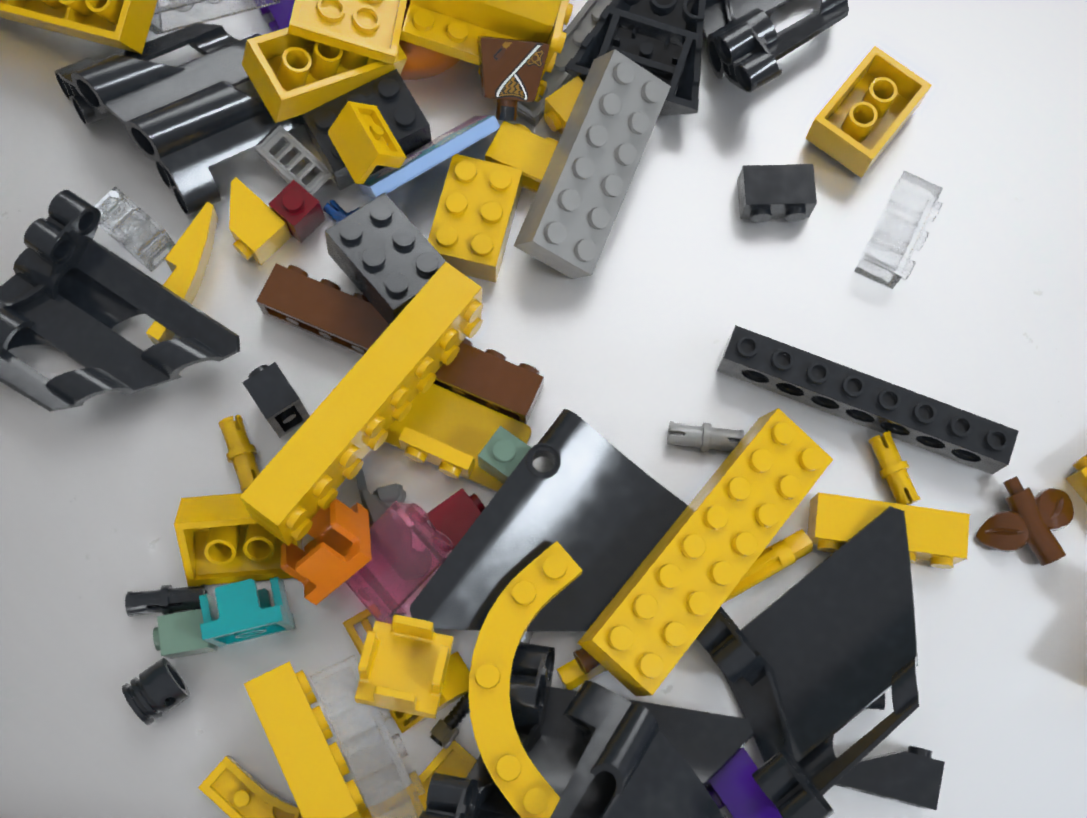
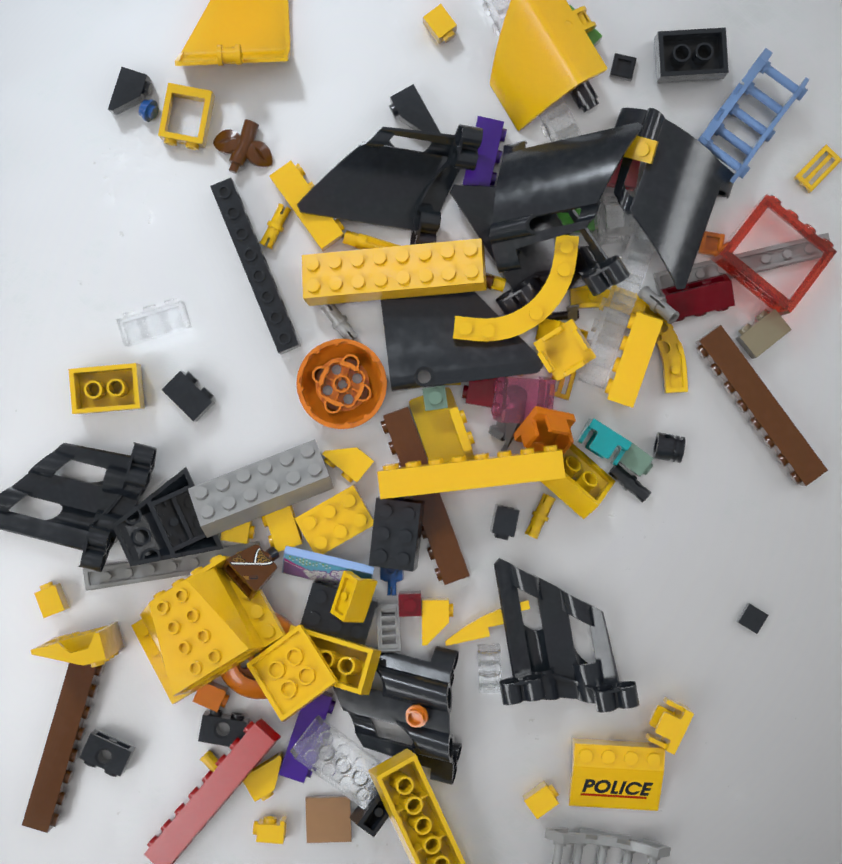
camera: 125 degrees left, 15 degrees up
none -> orange brick [296,339,387,429]
none -> yellow slope [322,447,374,483]
none -> orange plate [405,705,428,728]

